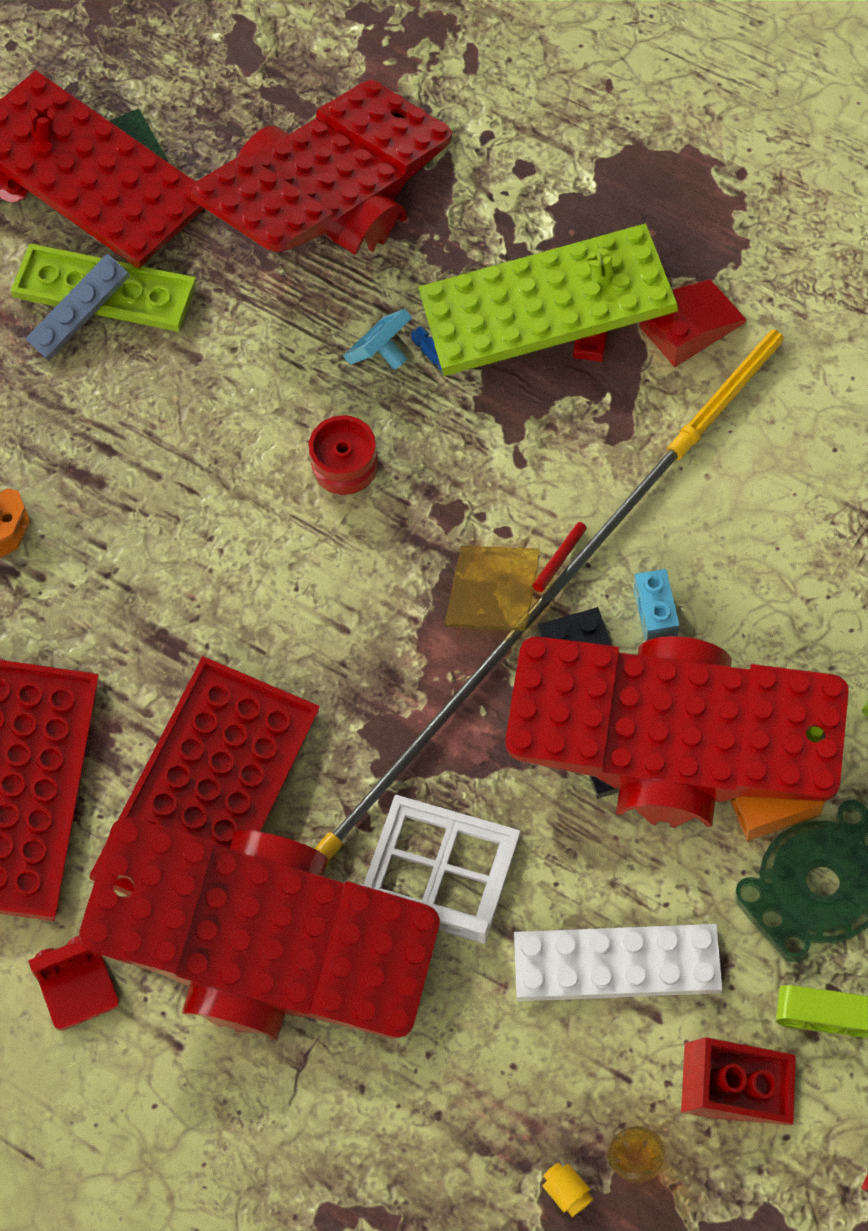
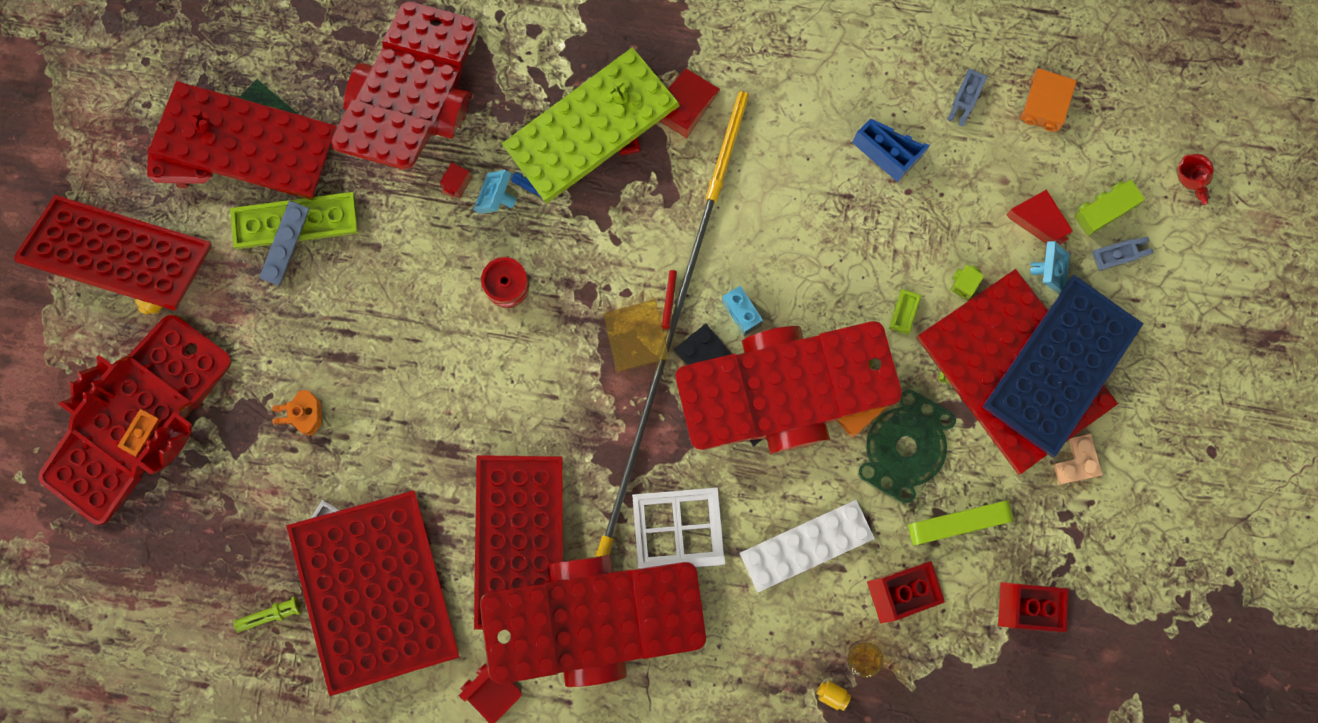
camera: 25 degrees left, 15 degrees up
none -> red brick [439,162,472,198]

